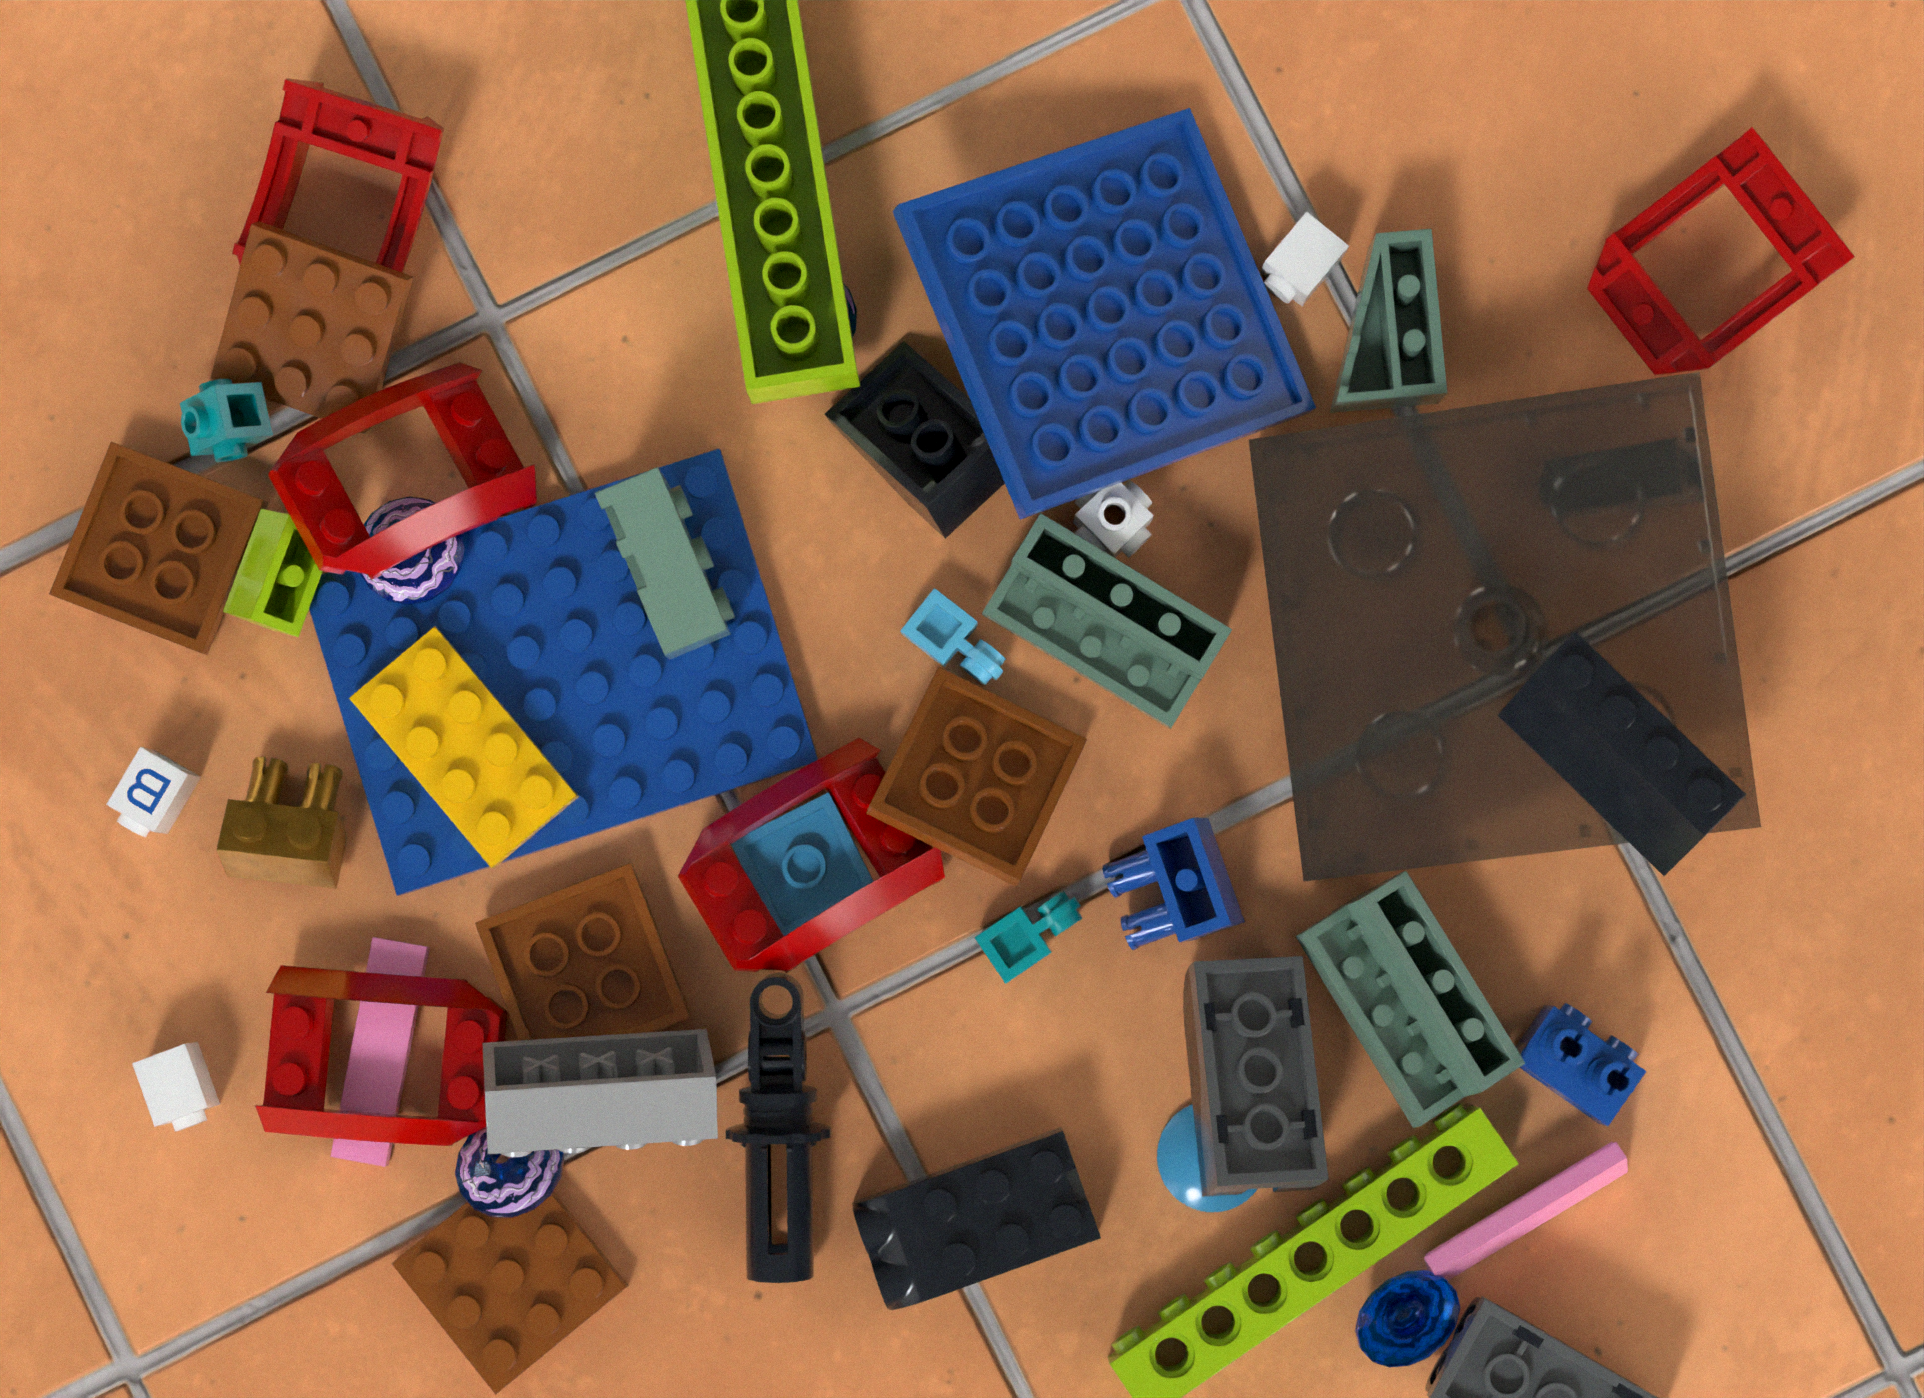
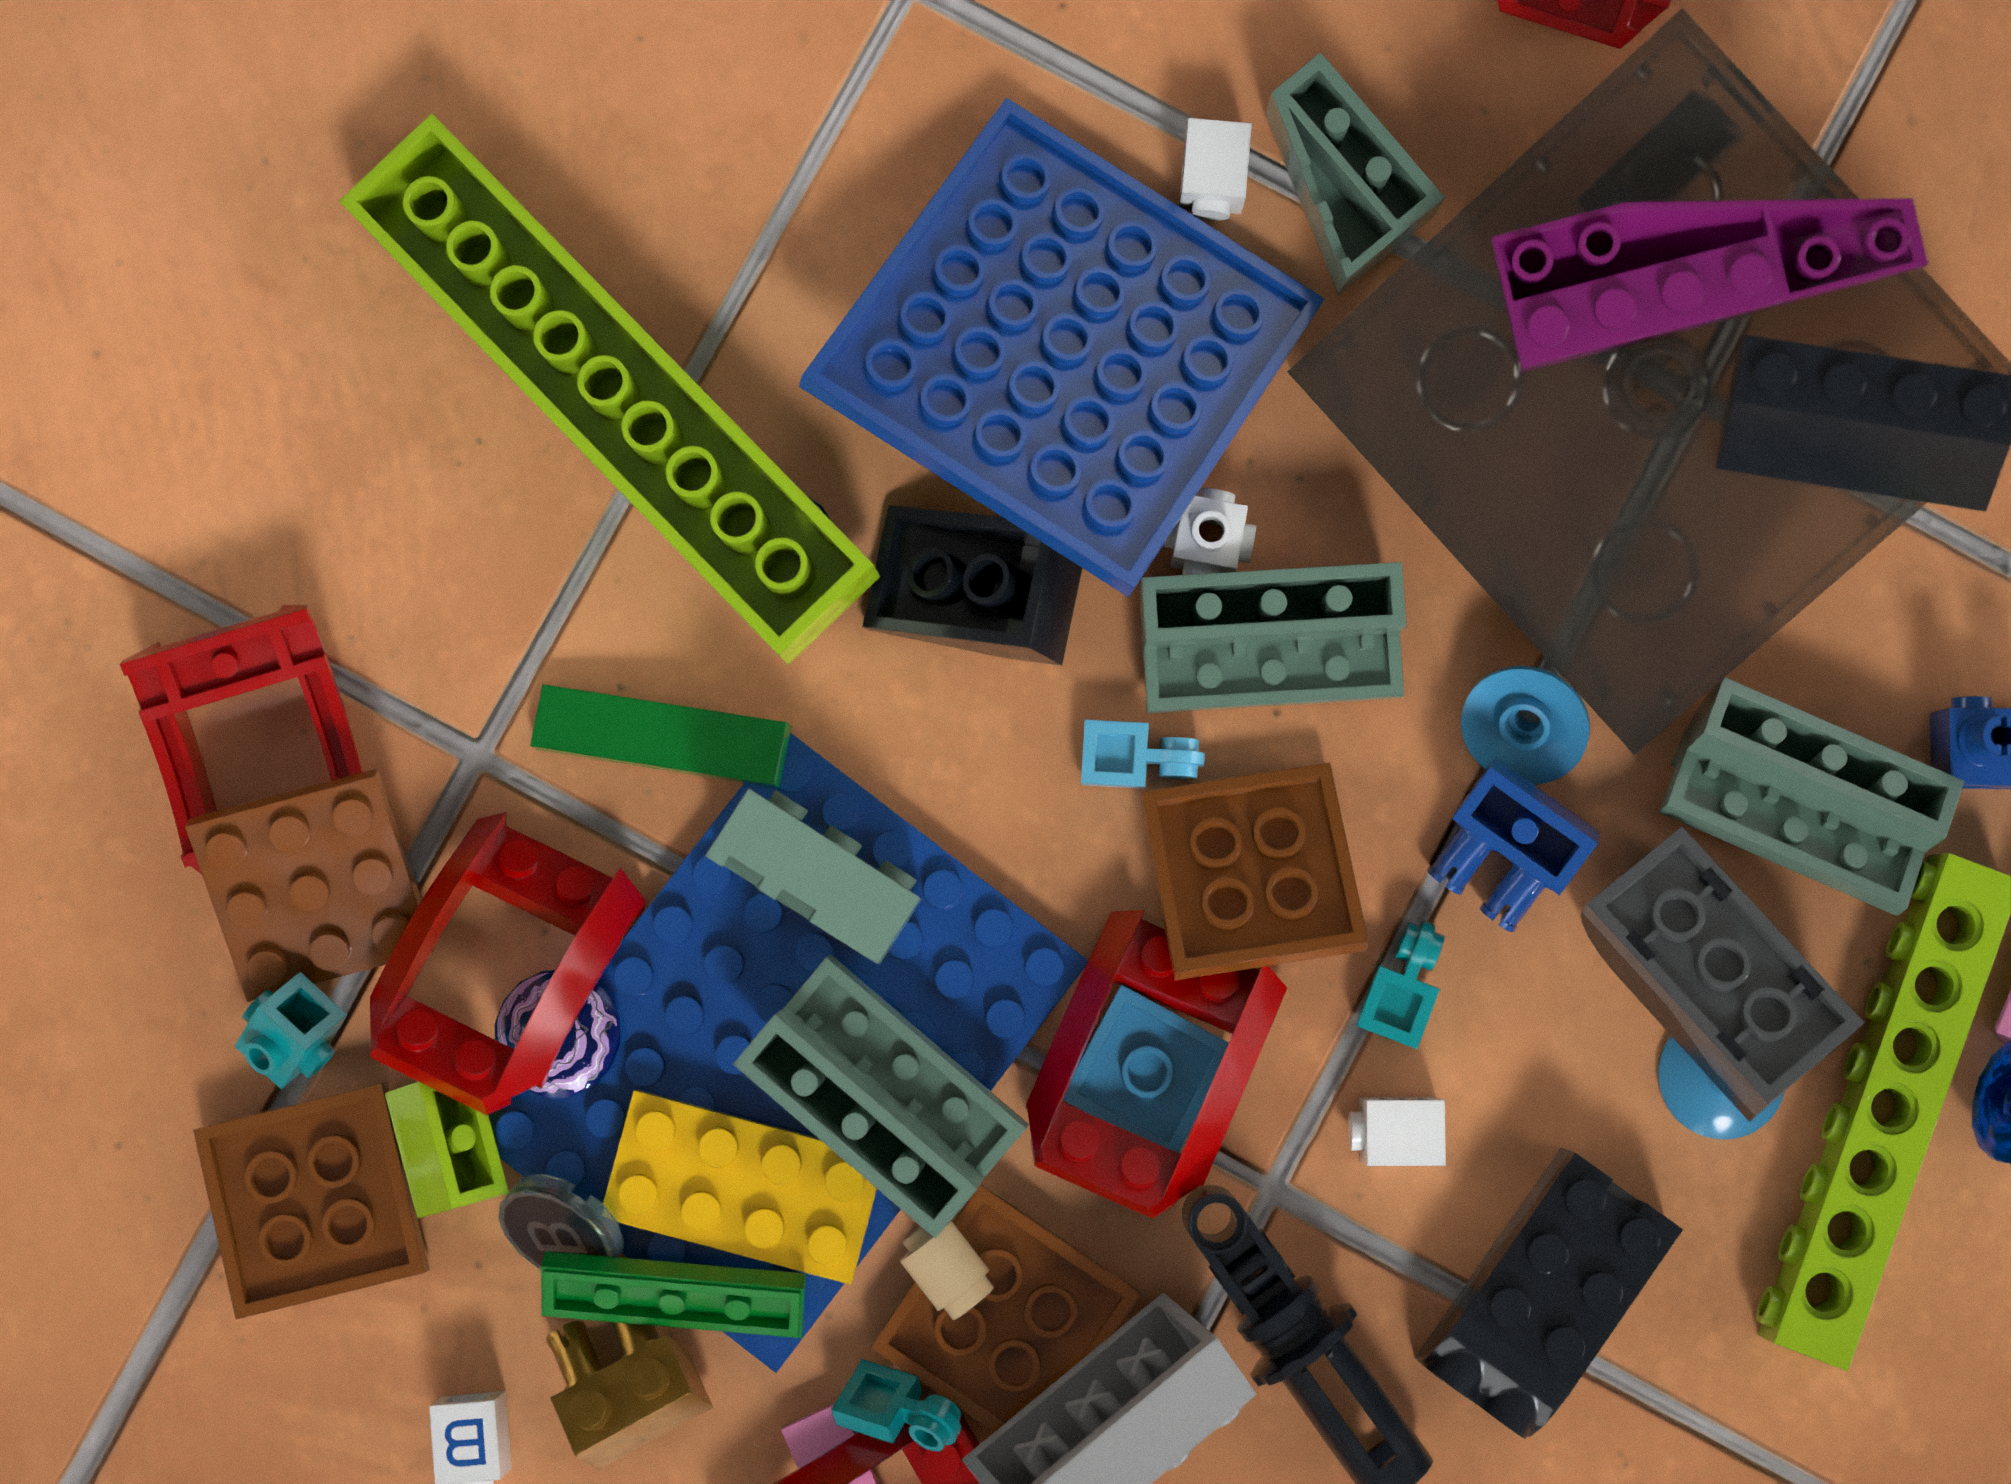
camera: 35 degrees left, 0 degrees up
none -> tile [498,1175,624,1270]
none -> green tile [530,684,792,789]
none -> green tile [541,1251,806,1338]
none -> sand green brick [733,954,1029,1238]
none -> teal plate [831,1359,961,1451]
none -> tan brick [900,1221,994,1320]
none -> white brick [1348,1097,1446,1166]
none -> dark azure dish [1461,666,1590,785]
none -> magenta wedge [1491,198,1928,373]

